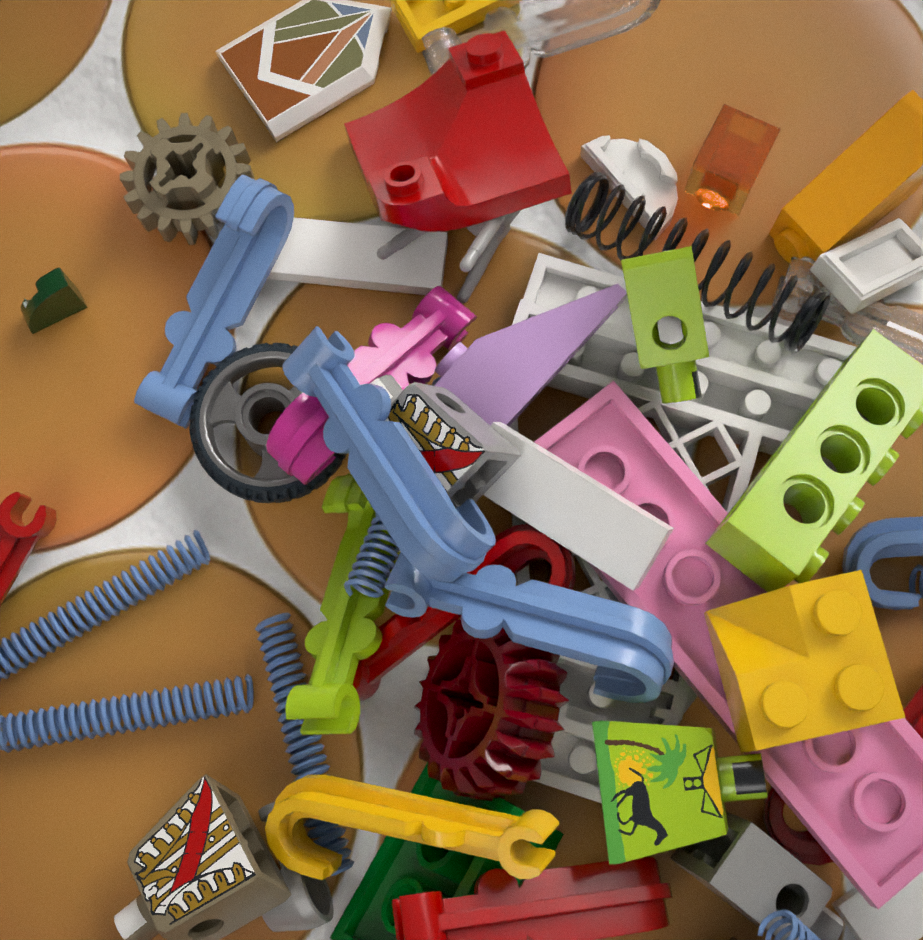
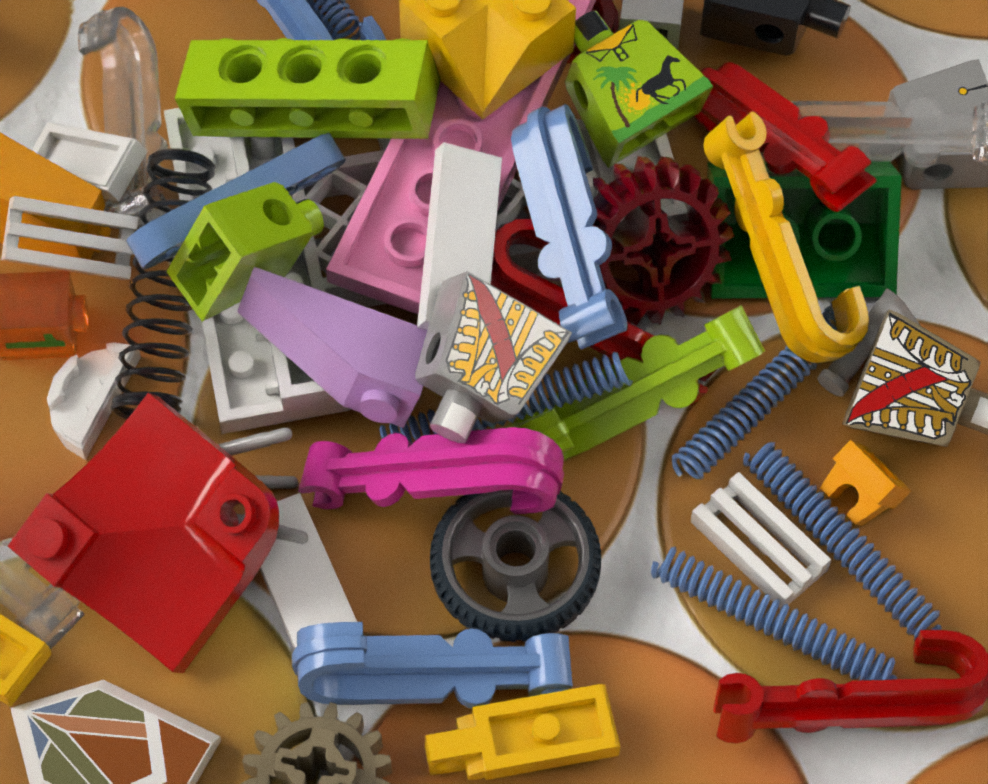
camera: 125 degrees left, 15 degrees down
medium blue piece [282,326,496,582] -> none
none -> white tile [1,196,139,280]
none -> medium blue beam [126,133,346,269]
none -> yellow hinge [425,684,621,780]
none -> white tile [690,472,831,609]
none -> light orange tile [820,440,912,526]

